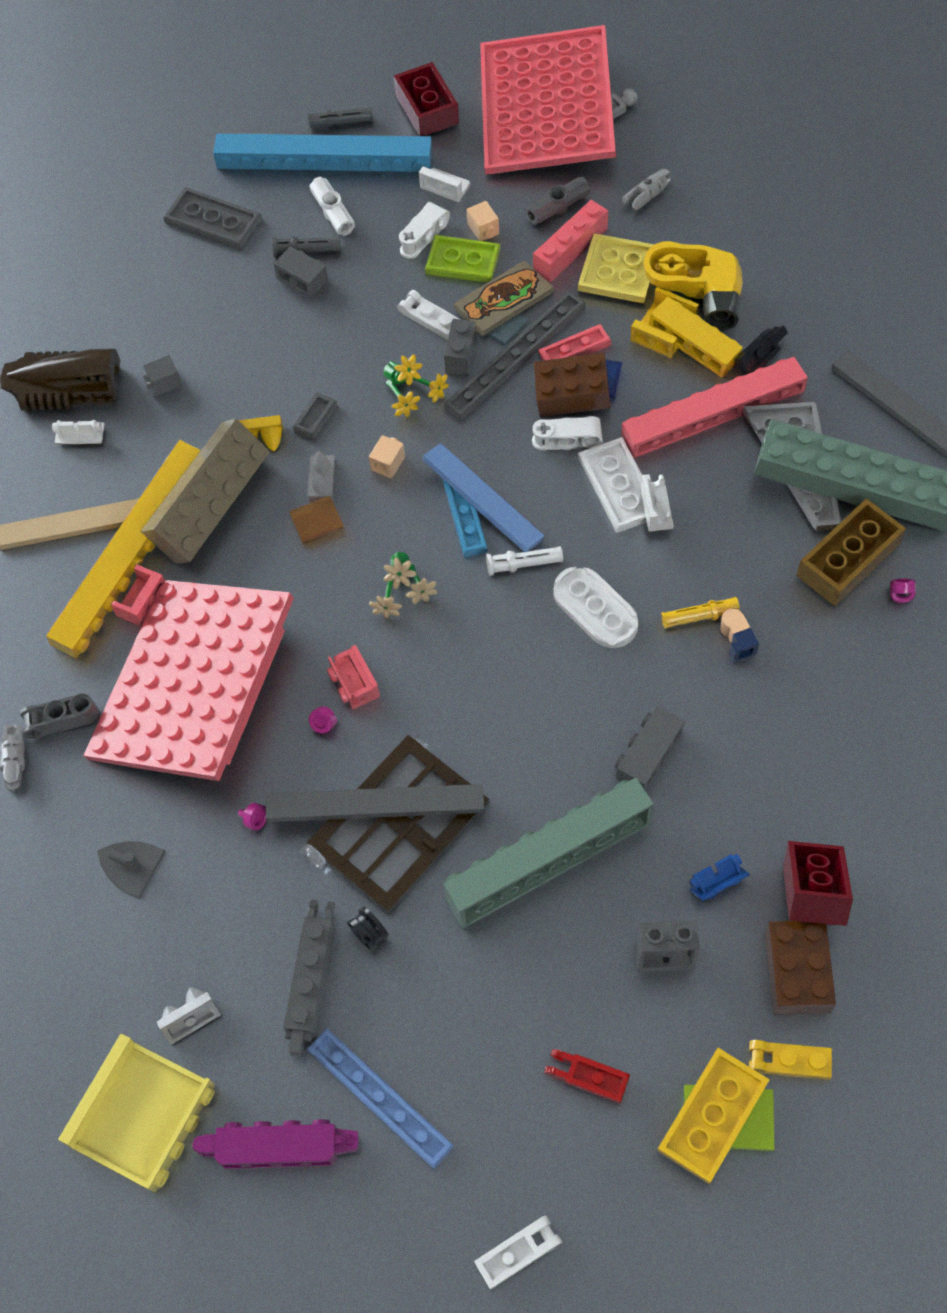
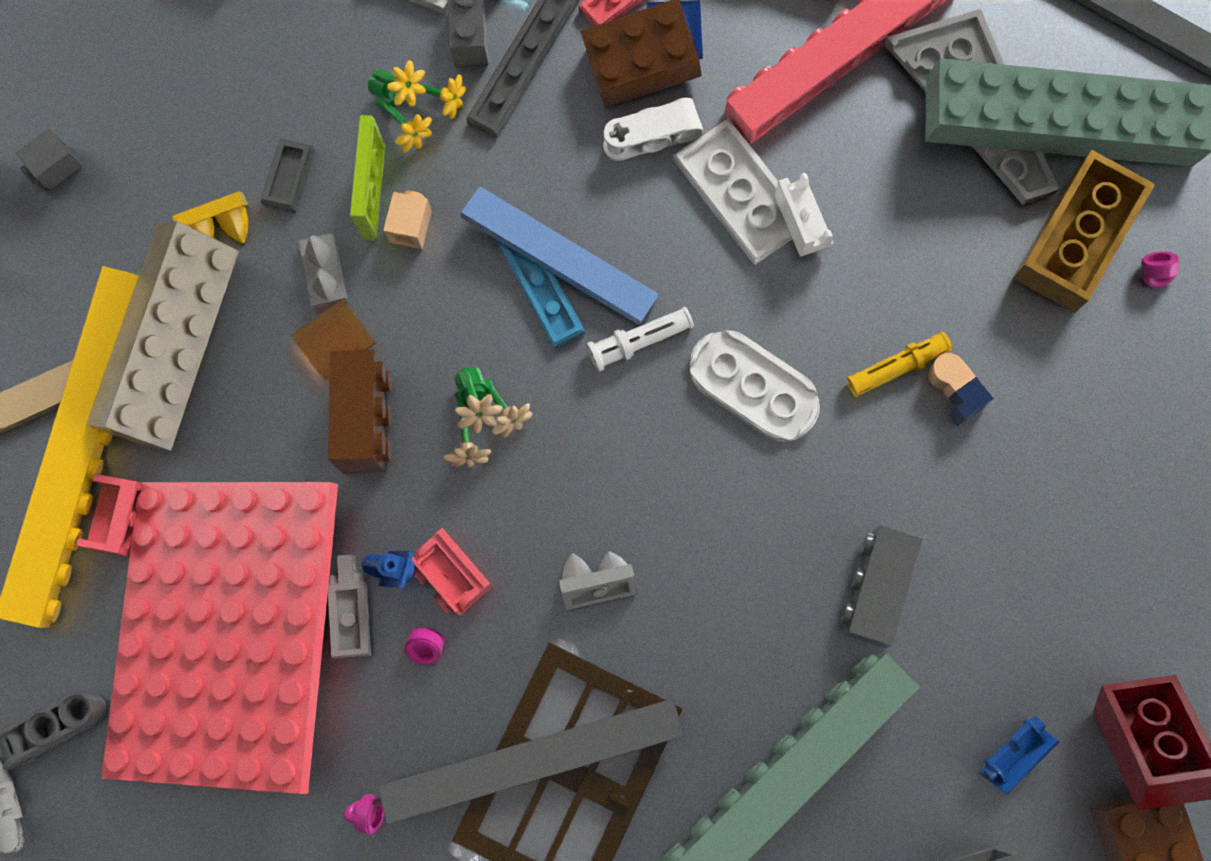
camera: 15 degrees left, 15 degrees up
none -> reddish brown brick [328,350,392,473]
none -> light grey hinge [328,554,371,659]
none -> lime tile [350,115,386,241]
none -> blue hinge [361,551,414,588]
none -> light grey tile [559,551,637,610]

